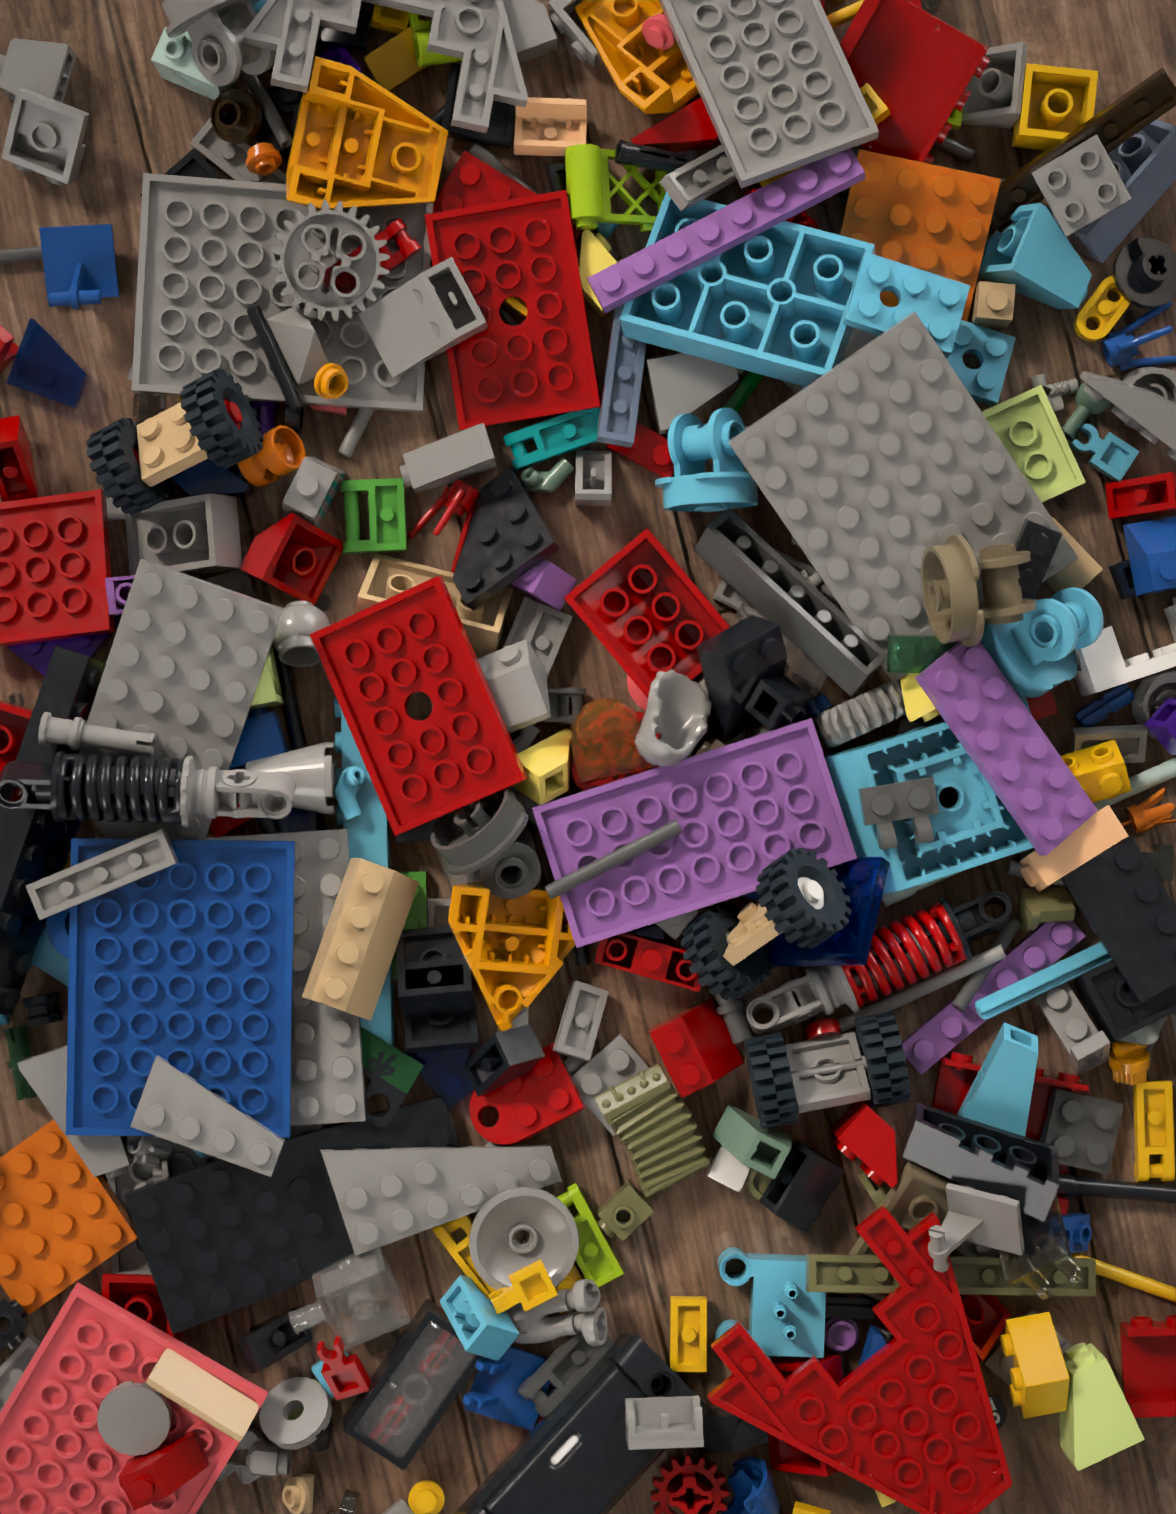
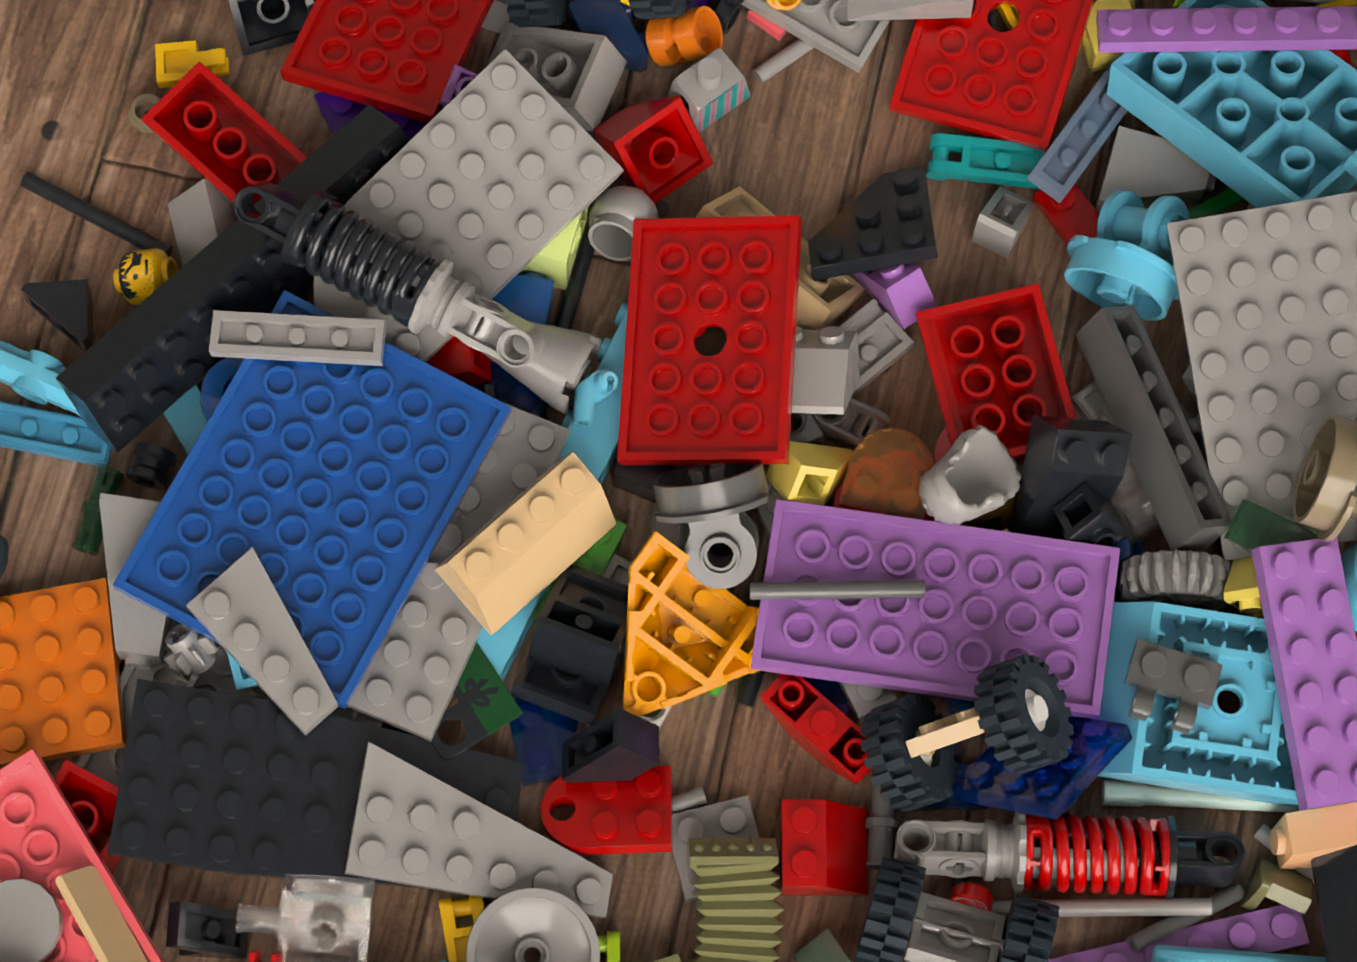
camera: 25 degrees right, 15 degrees down
light grey pin [38,712,156,757] -> none
bright green plate [340,478,407,554] -> none
light grey slope [399,423,497,494] -> none
red plant [407,479,480,573] -> none
sand green arm [521,457,574,493] -> none
light grey plate [552,980,609,1061] -> none

